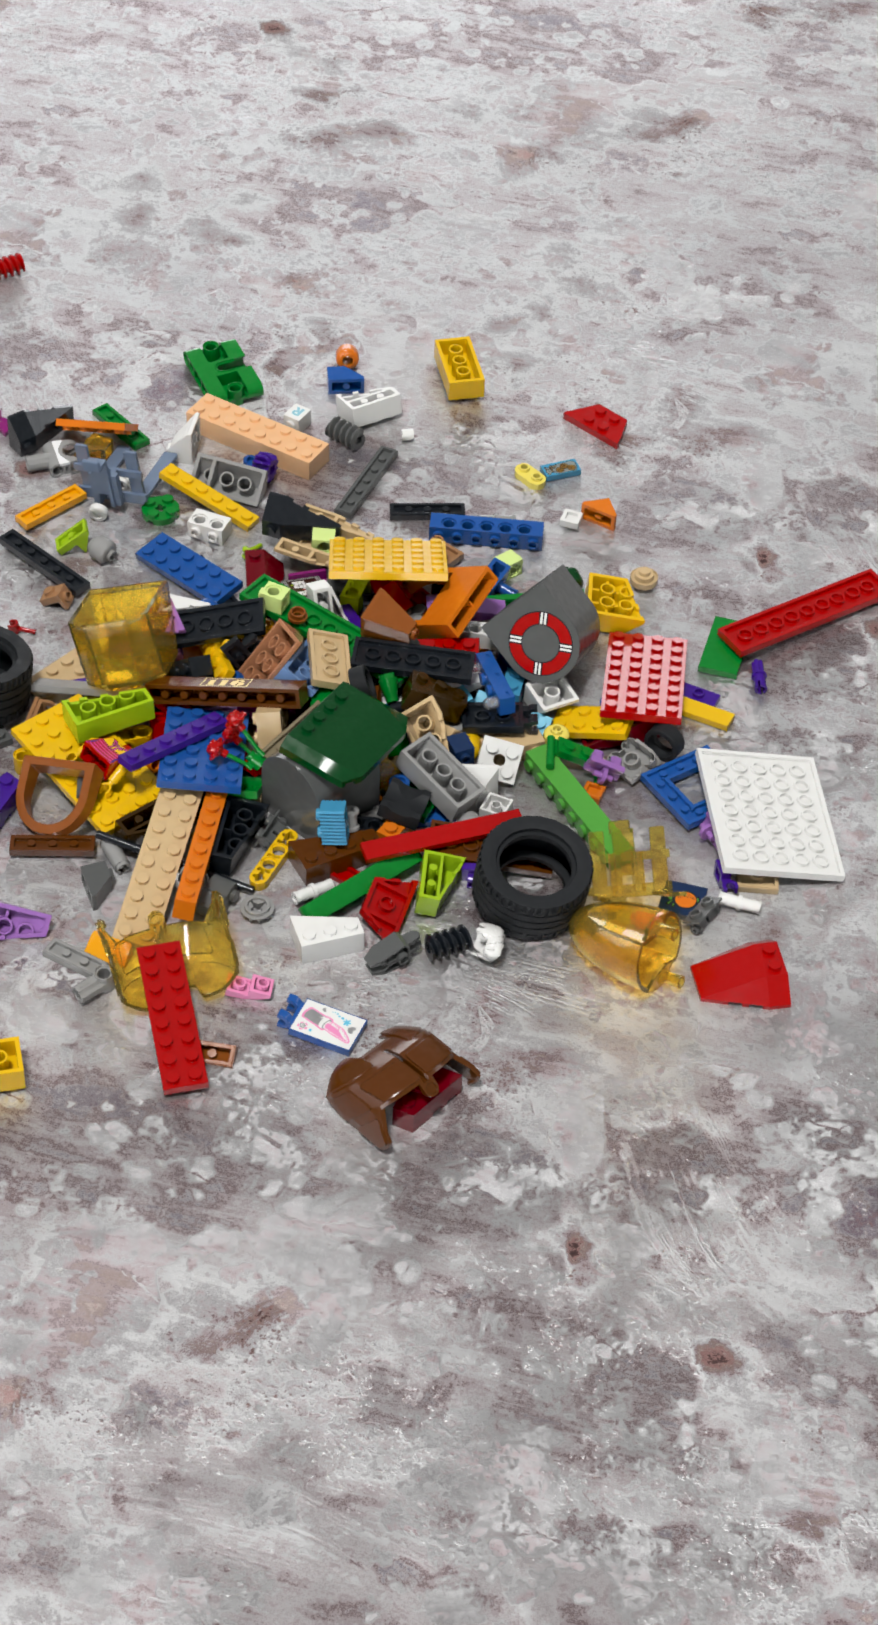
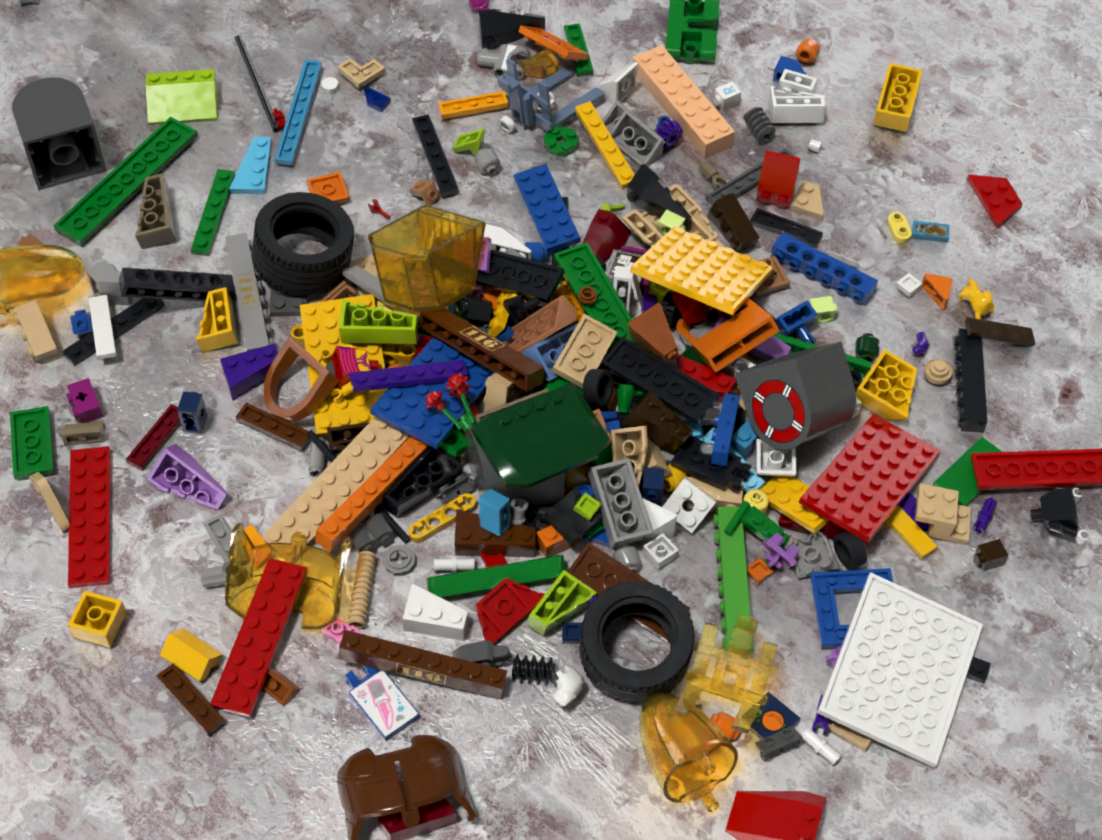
camera: 30 degrees right, 10 degrees up
dark grey slope [80,861,114,911] -> none
white brick [187,508,232,546] -> none
yellowish green brick [258,581,290,615] -> none
red tile [360,809,522,864] -> none
none -> reddish brown plate [156,663,225,736]
none -> yellow piece [160,628,223,682]
none -> reddish brown brick [338,630,507,700]
none -> tan piece [347,551,376,629]
none -> dark blue tile [562,622,582,644]
none -> lime tile [573,493,601,521]
none -> dark tan bar [699,161,726,189]
none -> dark brown wedge [707,193,760,253]
none -> red slope [756,150,801,209]
none -> white brick [778,69,817,94]
none -> tan wing [790,181,824,220]
none -> dark purple arm [912,332,929,356]
none -> tan bracket [915,483,971,545]
none -> black brick [953,328,987,433]
none -> yellow animal [958,278,995,319]
none -> dark brown tile [965,317,1036,347]
none -> black plate [966,657,991,684]
none -> dark brown brick [974,539,1008,572]
none -> black torso [1030,487,1088,545]

